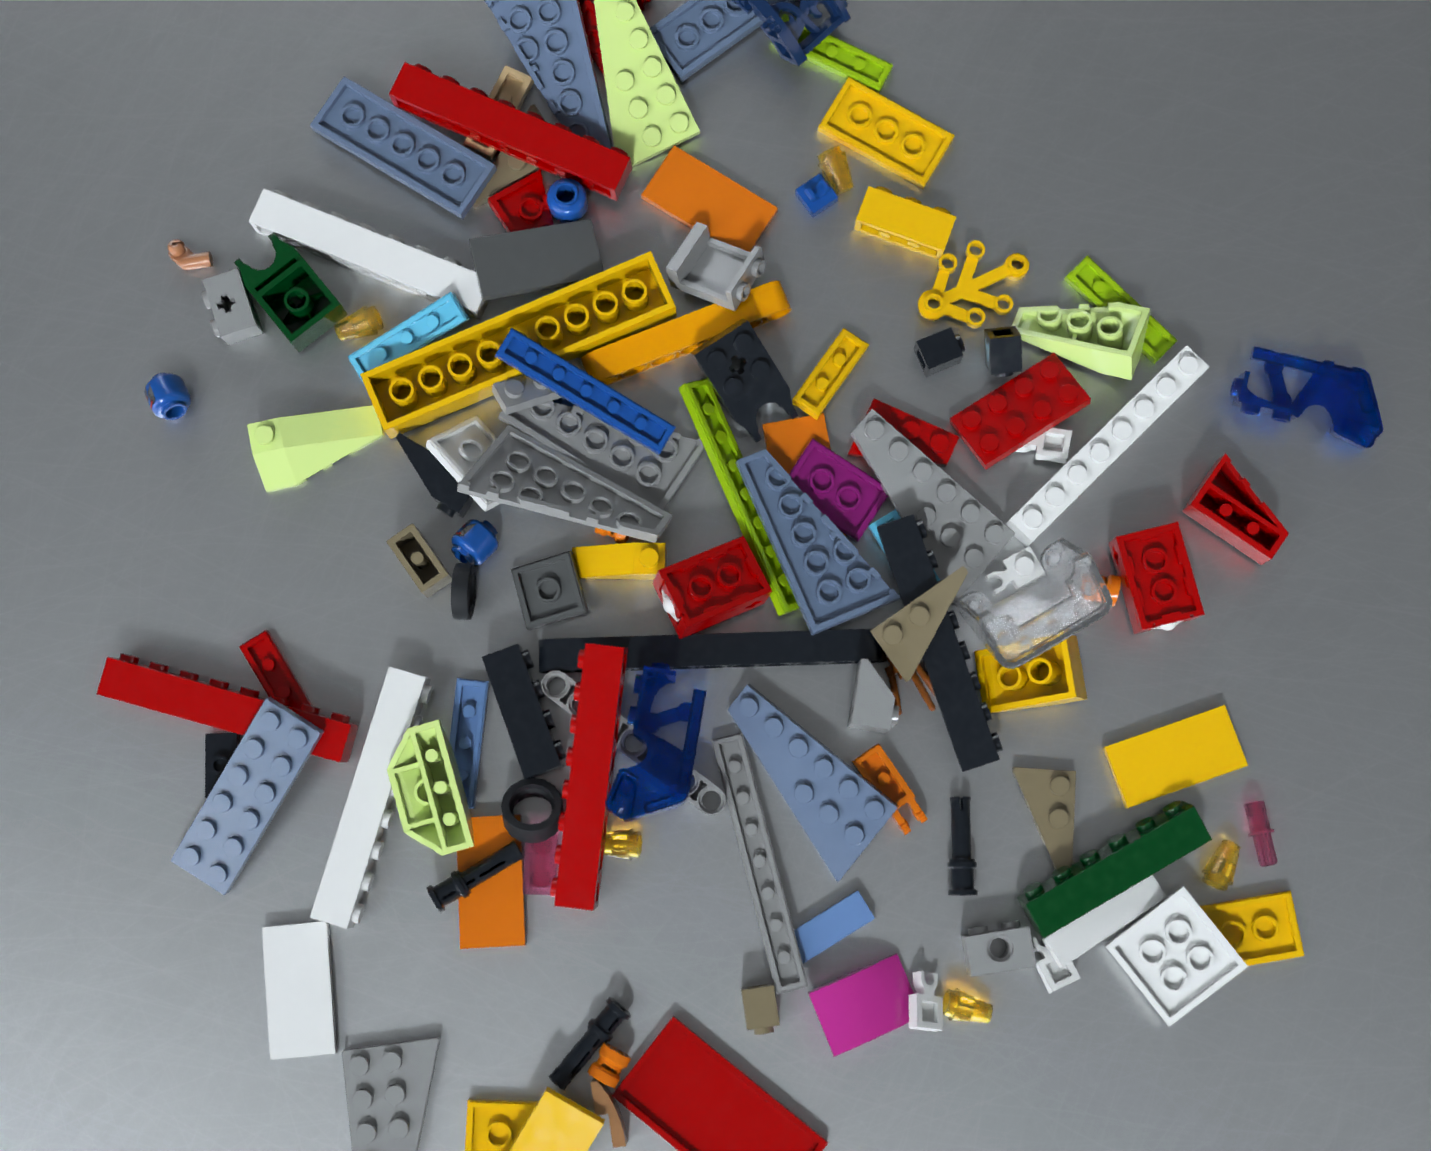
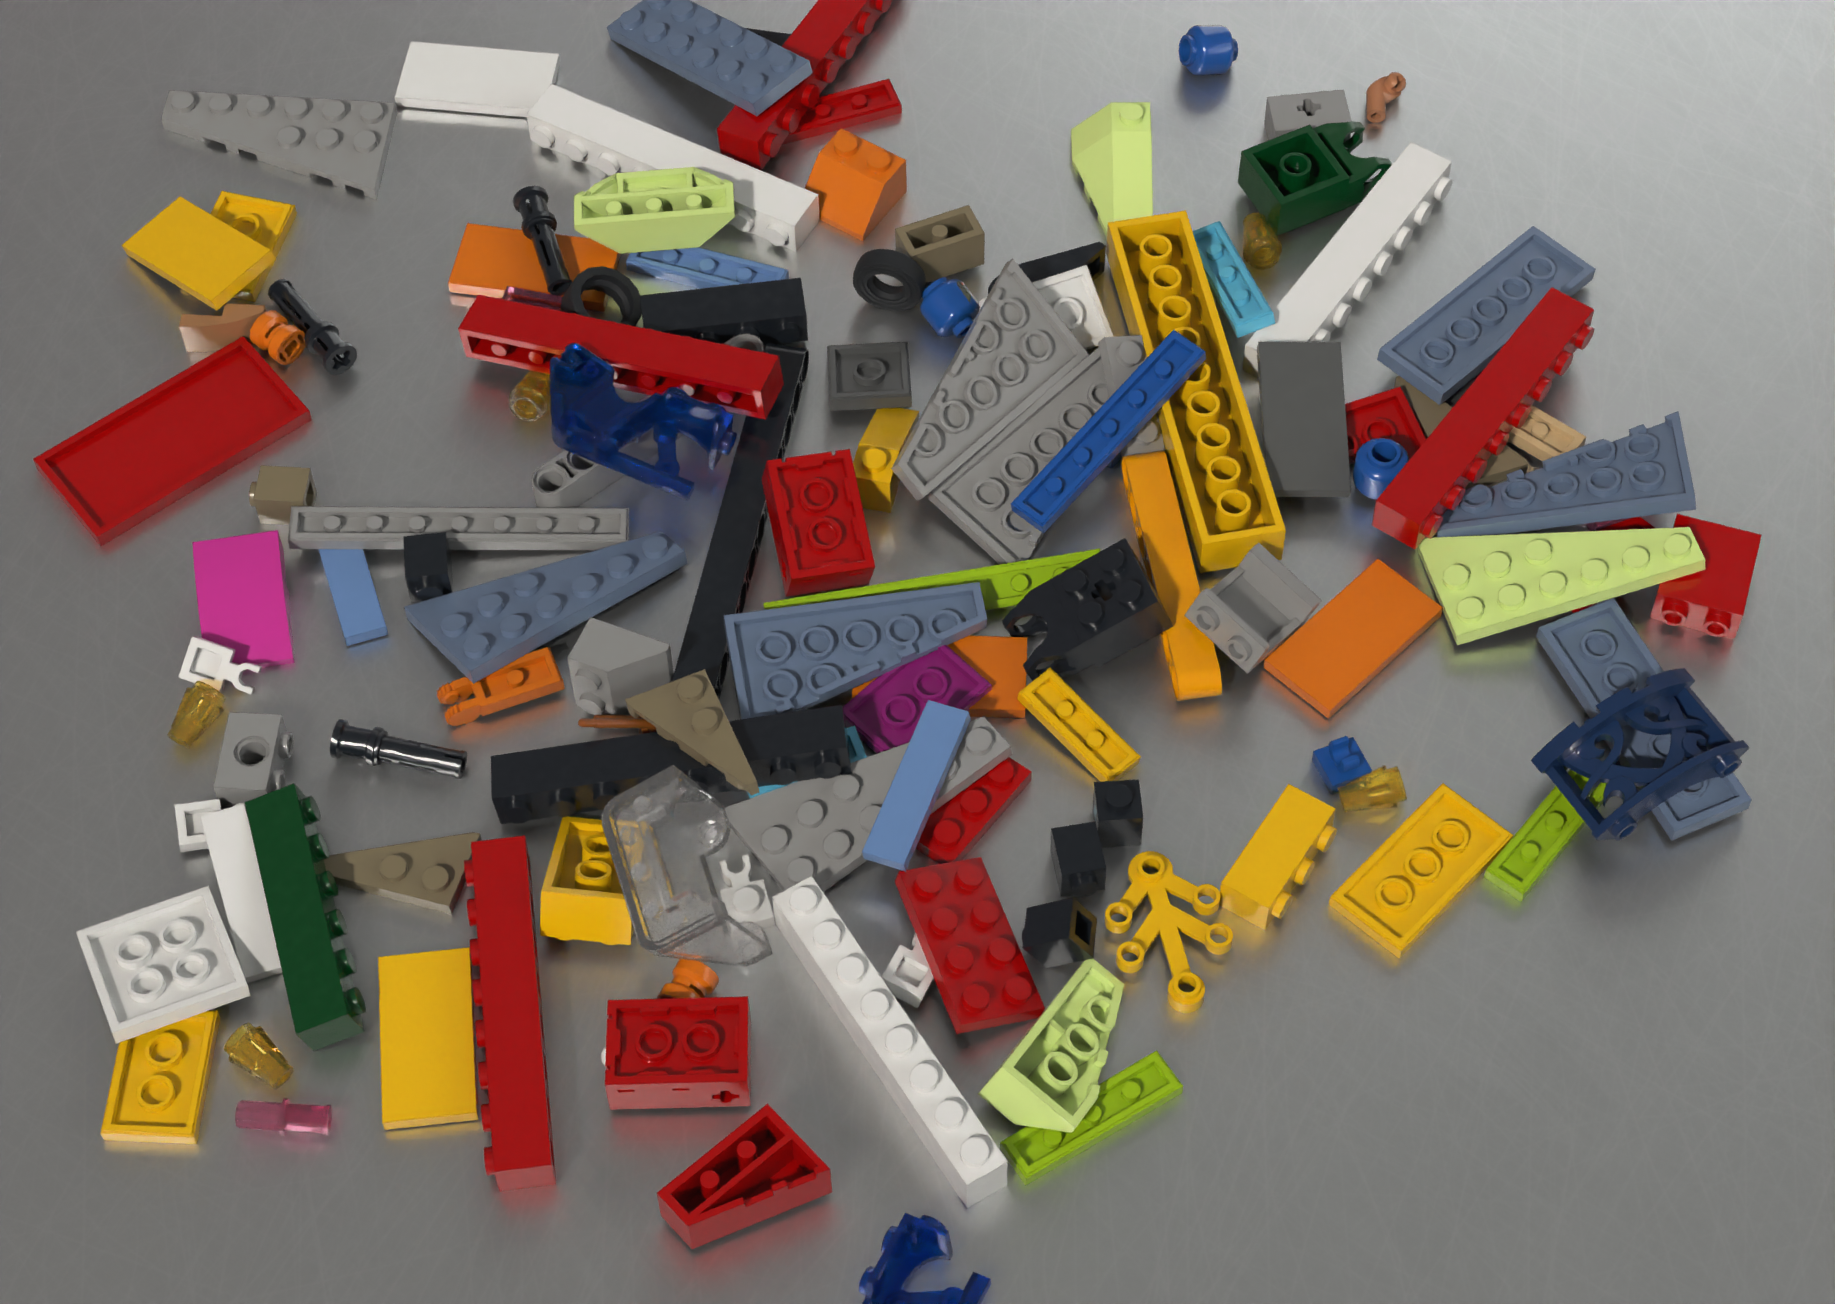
camera: 100 degrees right, 25 degrees down
none -> black brick [403,532,453,602]
none -> red brick [464,835,556,1192]
none -> orange slope [804,128,907,241]
none -> medium blue tile [862,700,971,872]
none -> black brick [1092,780,1143,848]

